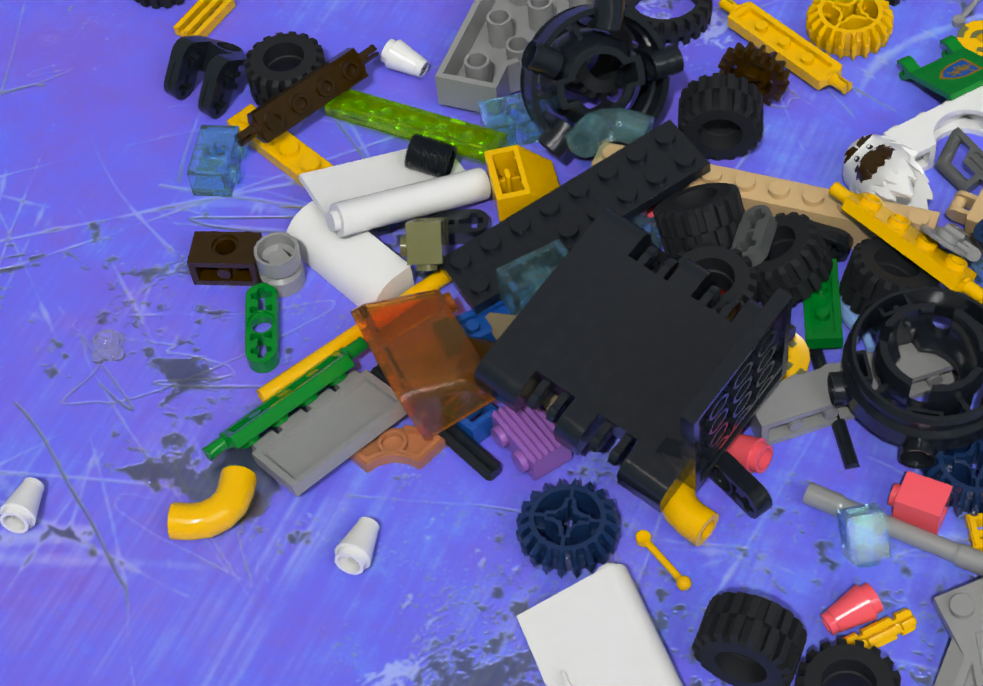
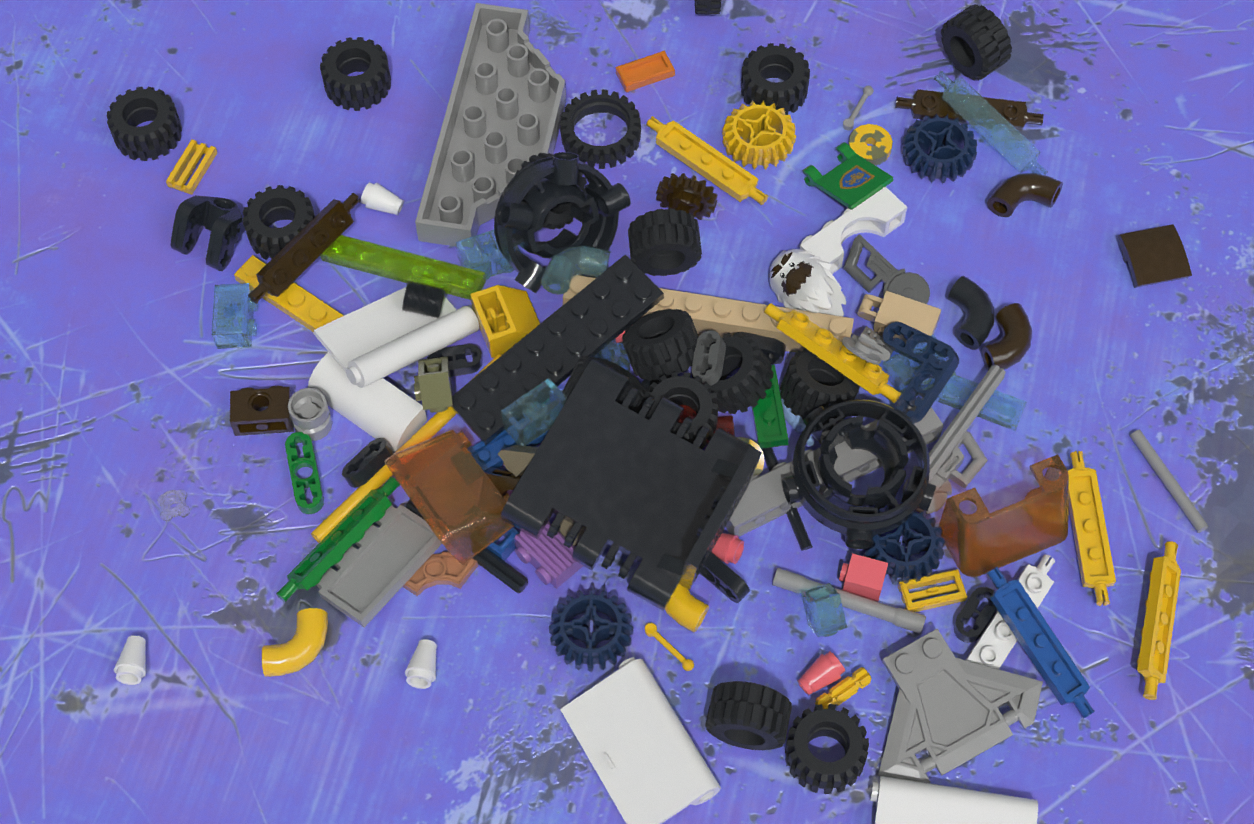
camera: 15 degrees left, 10 degrees up
none -> black beam [342,438,394,488]

